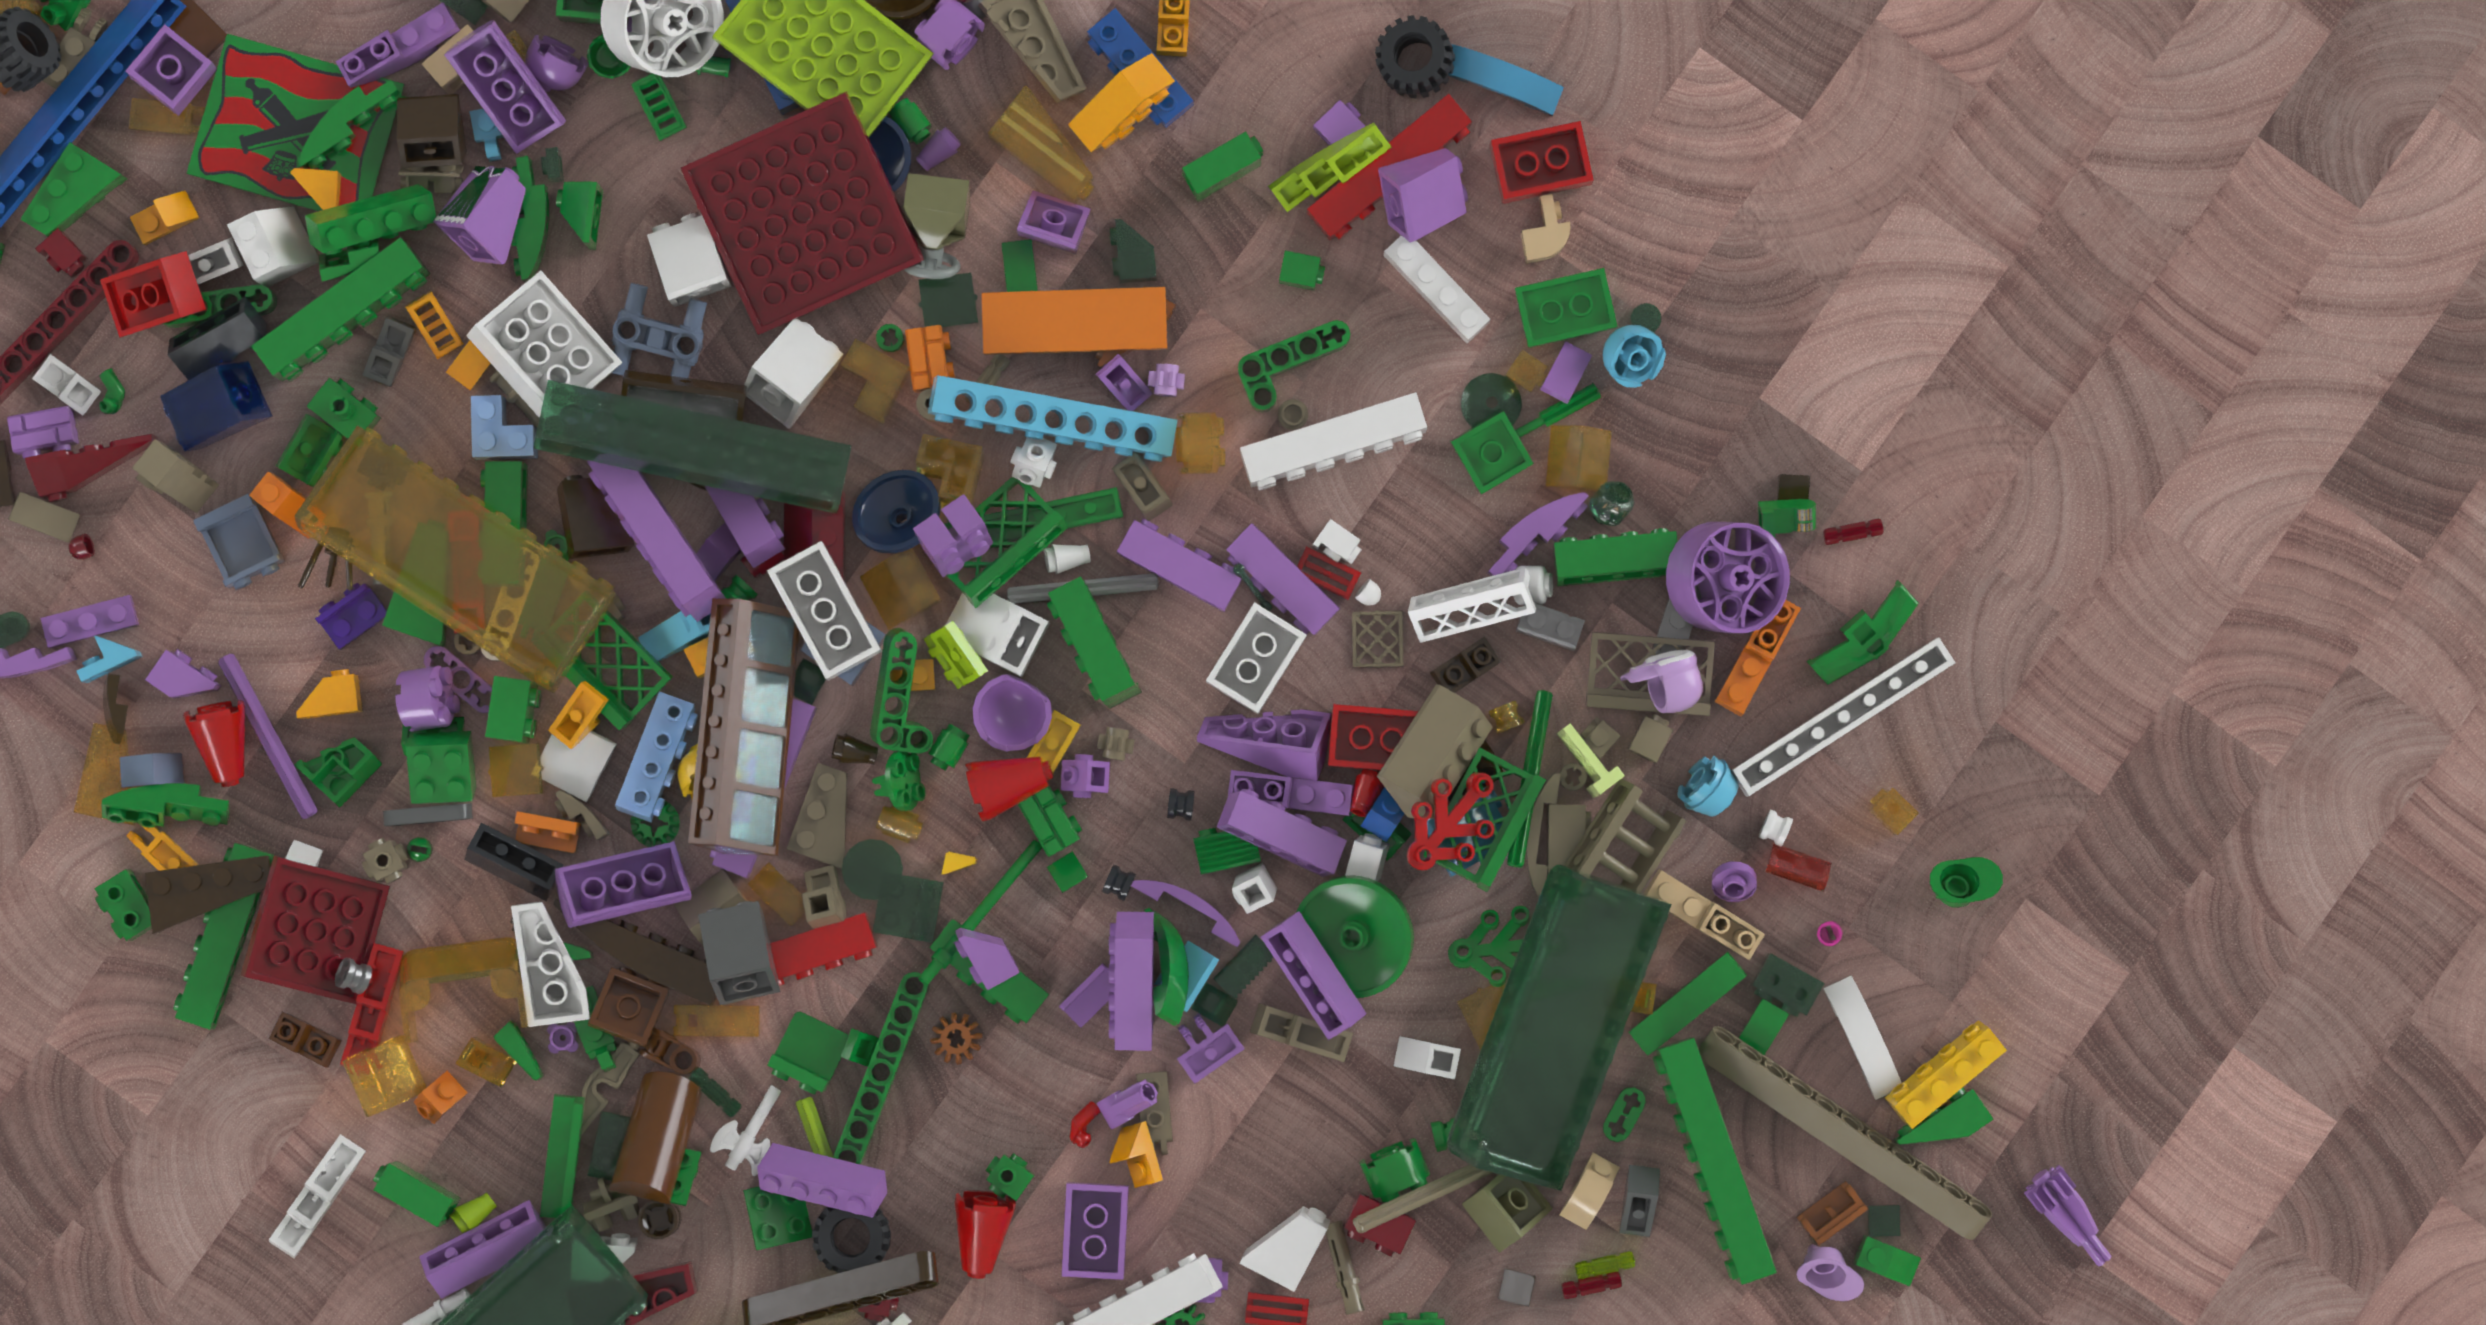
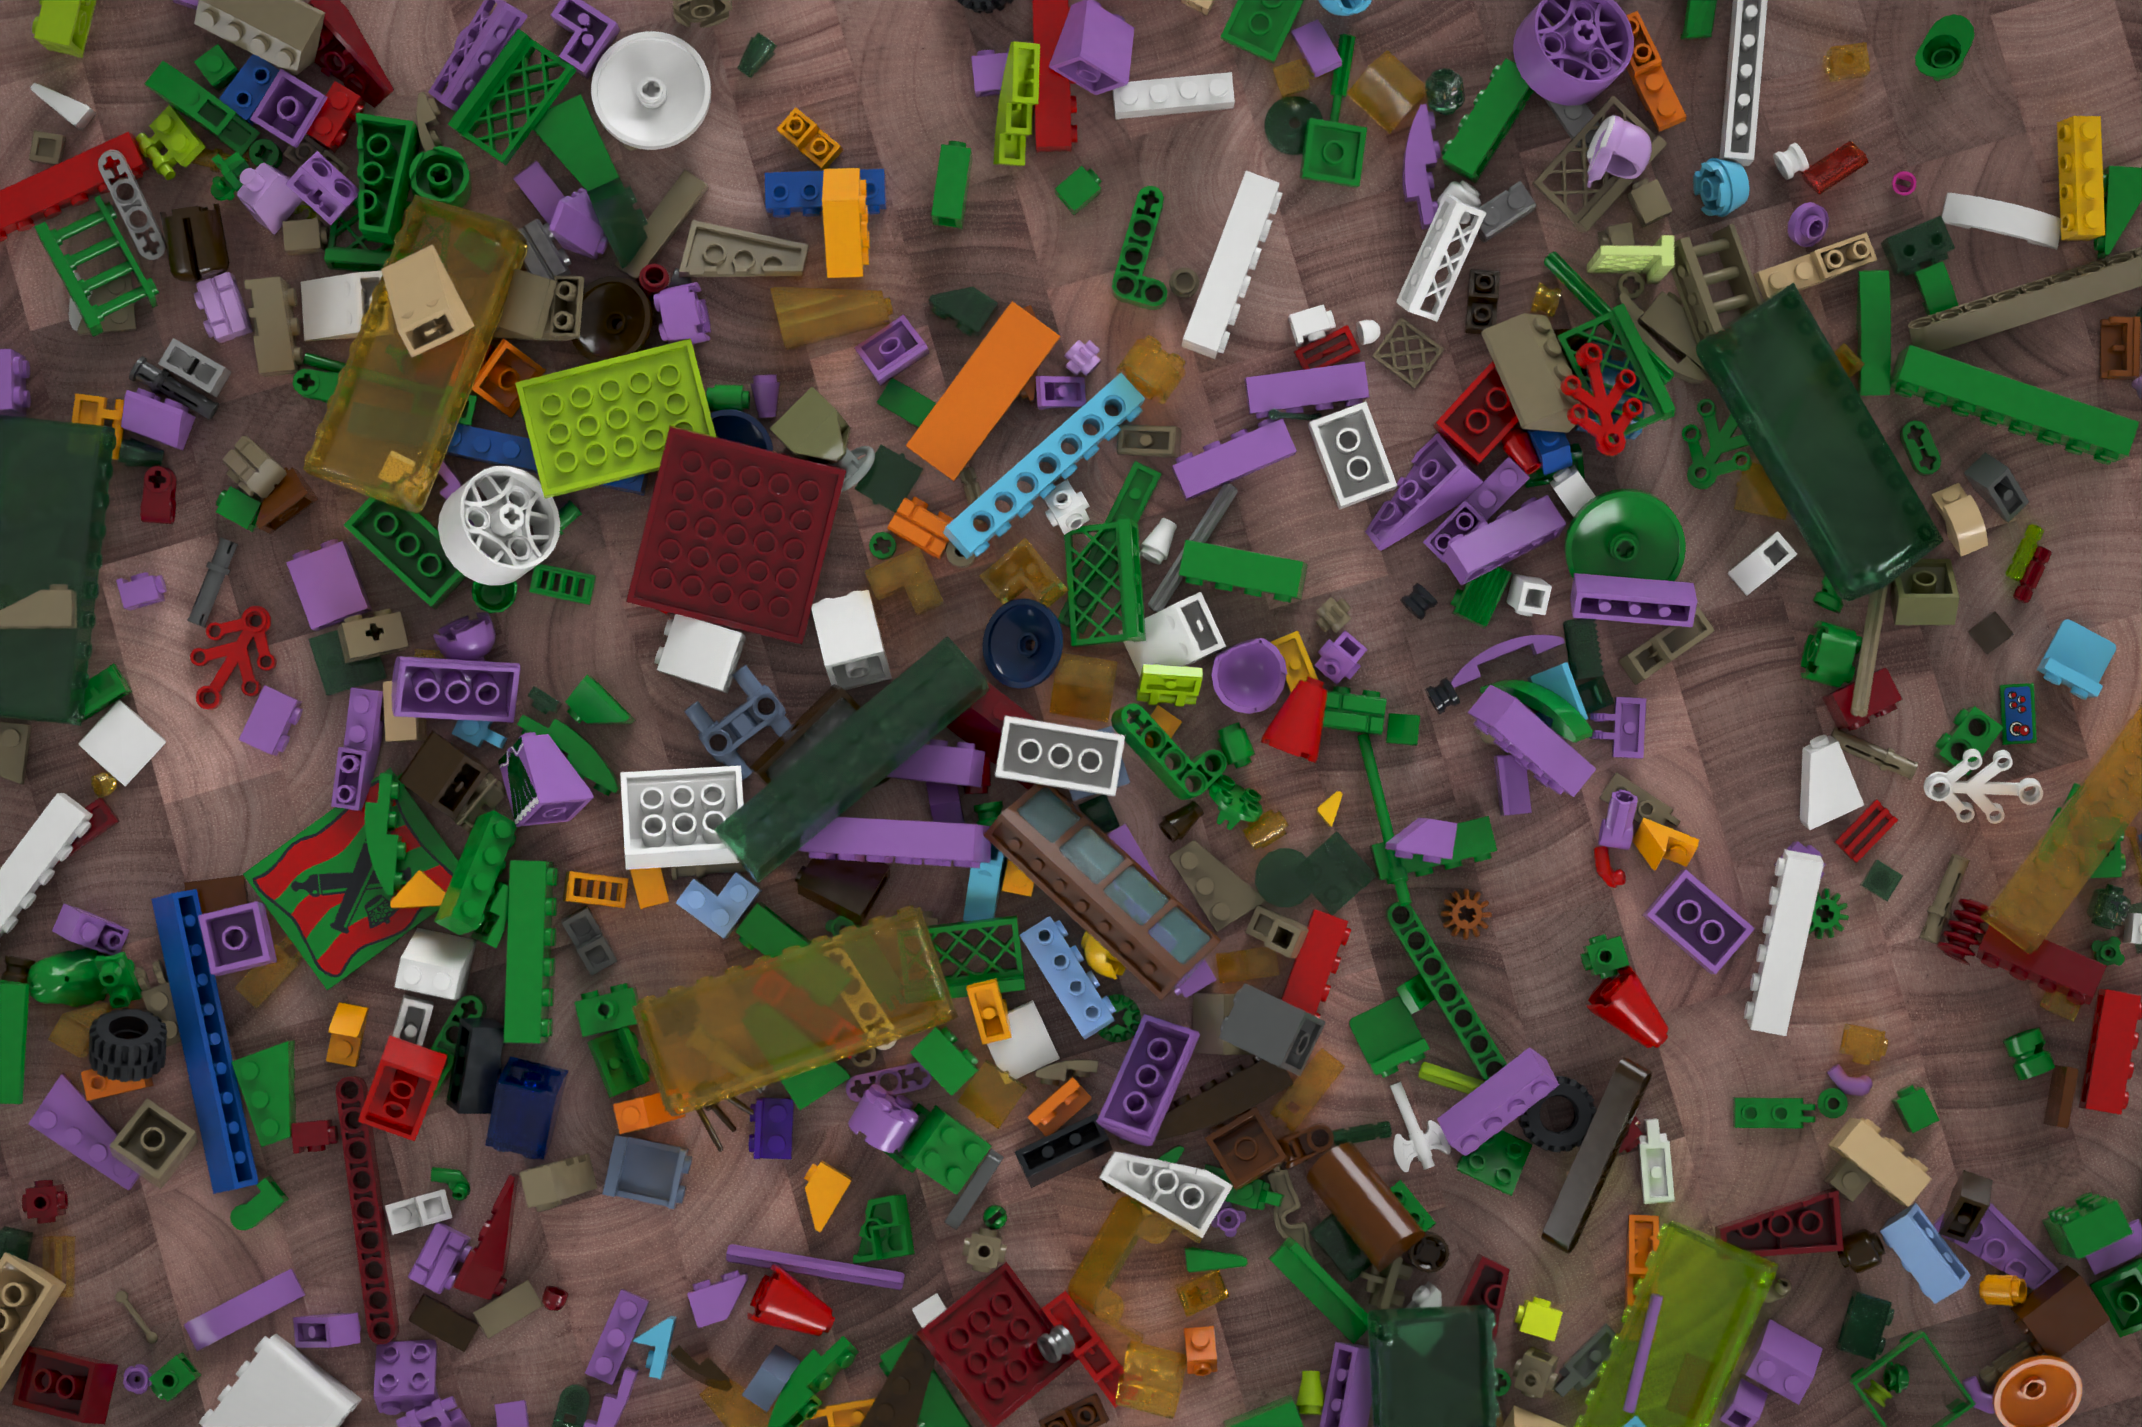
camera: 50 degrees left, 0 degrees up
medium lavender piece [913,494,993,577] -> none

